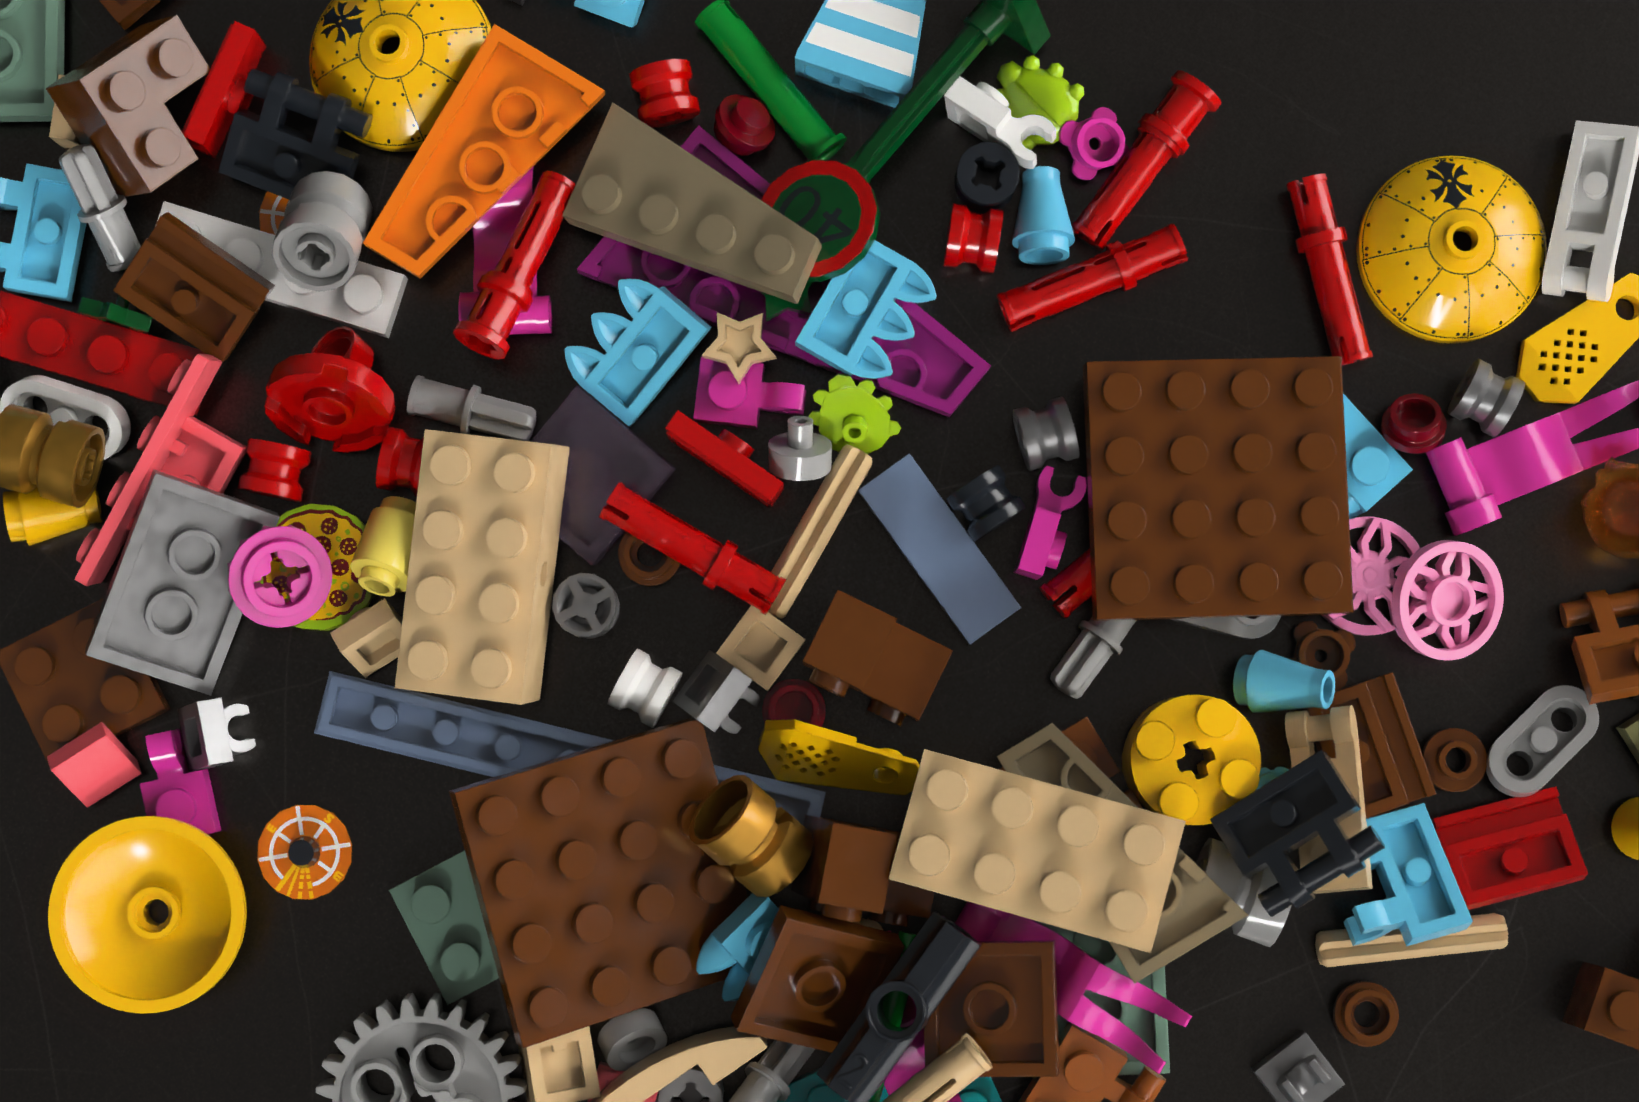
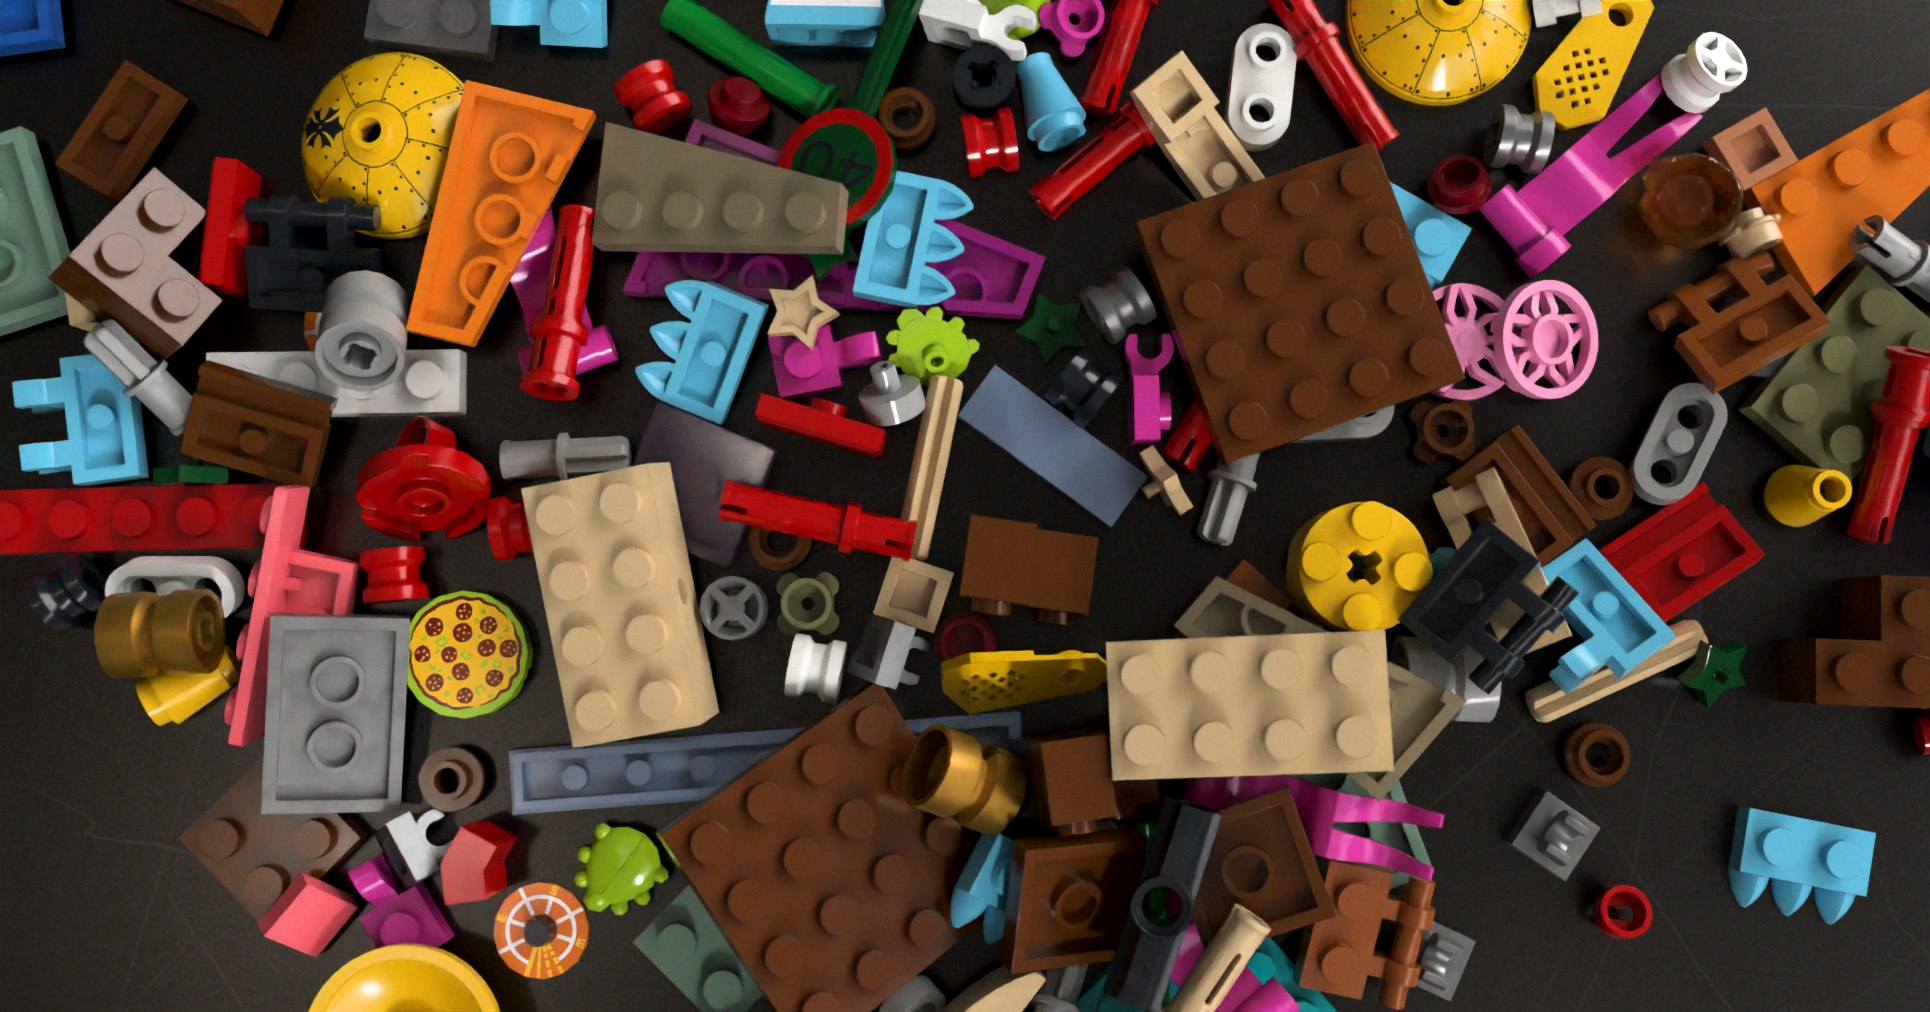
camera: 20 degrees left, 0 degrees up
dark pink gear [227,524,333,628] -> none
tan plate [330,598,403,678] -> none
light yellow brick [350,496,416,597] -> none
medium azure cone [1233,650,1335,713] -> none
none -> reddish brown plate [418,747,485,812]
none -> piece [440,818,518,905]
none -> lime piece [573,823,668,916]
none -> olive plate [776,572,840,636]
none -> reddish brown plate [874,87,936,150]
none -> dark green piece [1014,293,1086,367]
none -> tan slope [1130,50,1265,201]
none -> tan piece [1140,445,1193,515]
none -> white plate [1224,23,1297,152]
none -> dark green piece [1676,639,1748,709]

